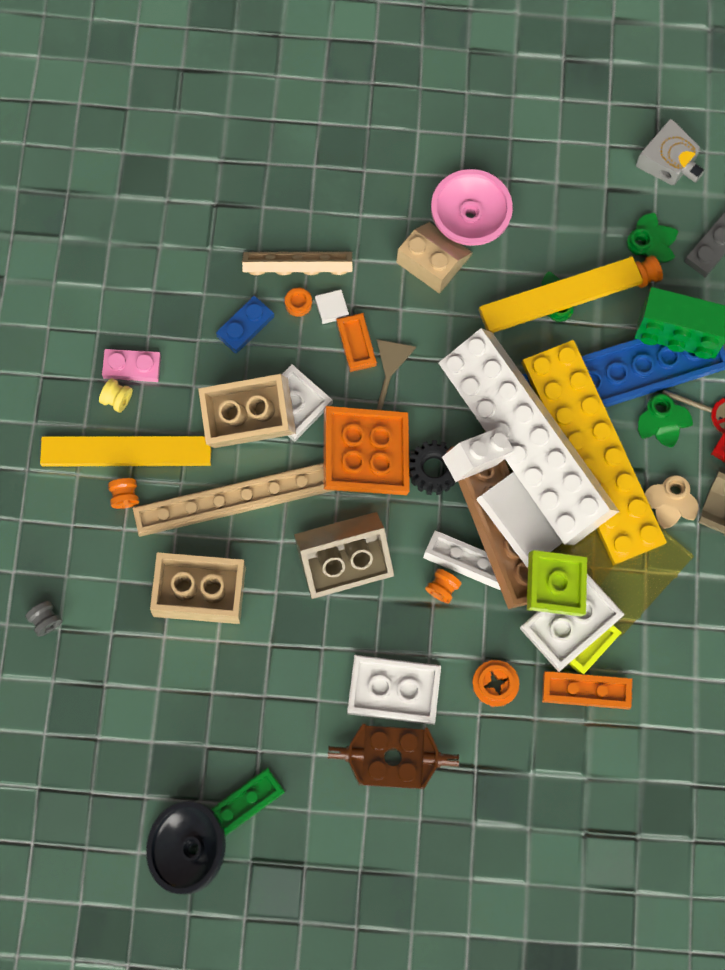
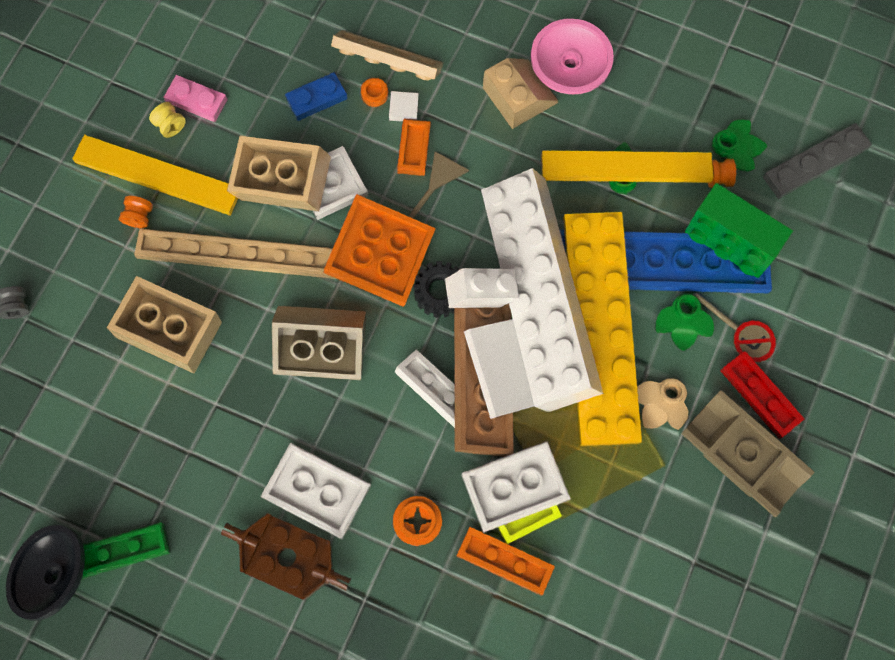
camera: 20 degrees right, 0 degrees up
orange wheel [425,568,462,604] -> none
lime plate [527,550,587,616] -> none
light grey torso [636,119,705,185] -> none

